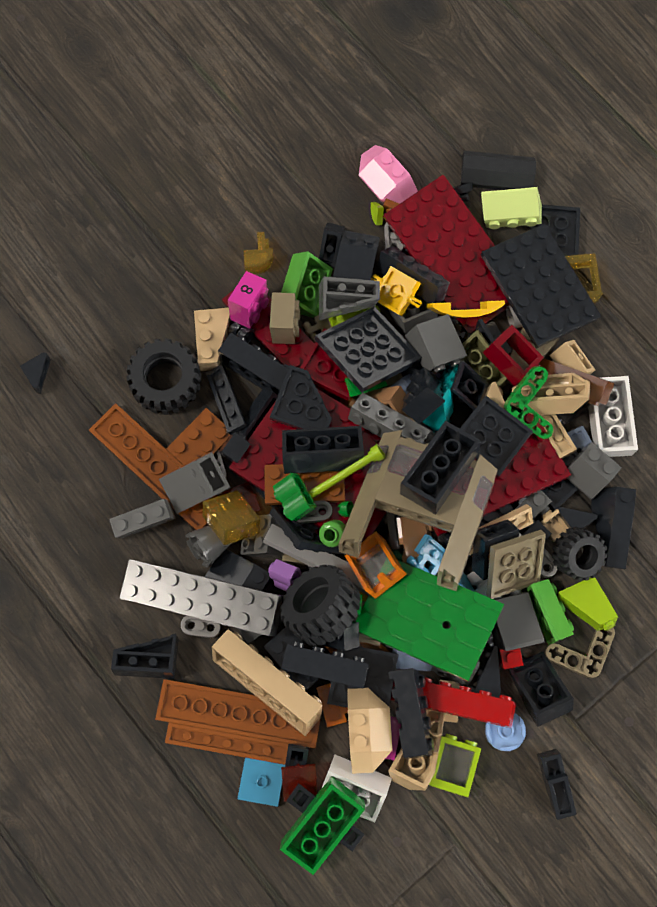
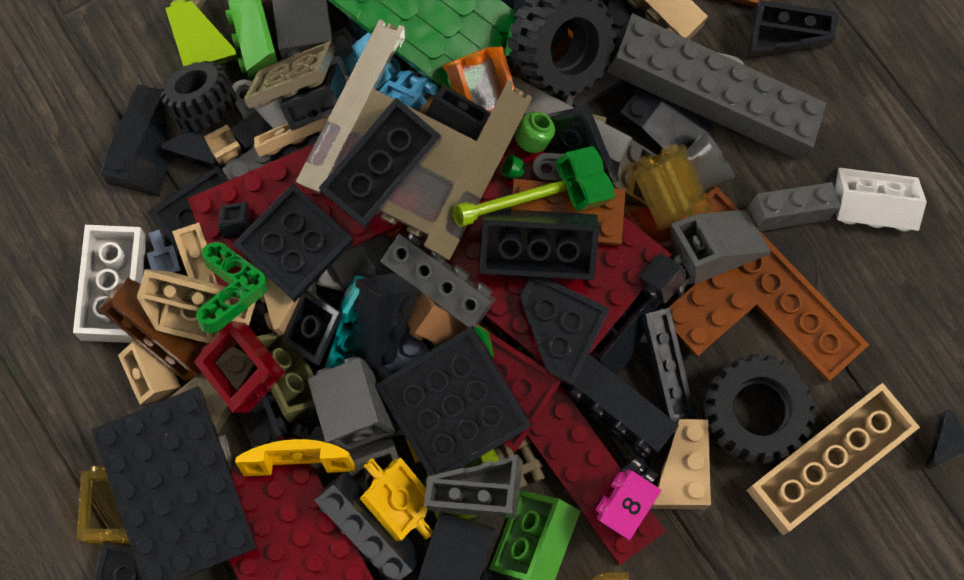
camera: 175 degrees left, 0 degrees up
medium lavender brick [268,559,301,592] -> none
dark tan brick [270,292,301,344] -> none
dark grey slope [567,442,622,499] -> none
none -> black slope [218,202,251,239]
none -> black brick [425,84,491,141]
none -> tan brick [746,383,920,535]
none -> white slope [835,168,927,231]

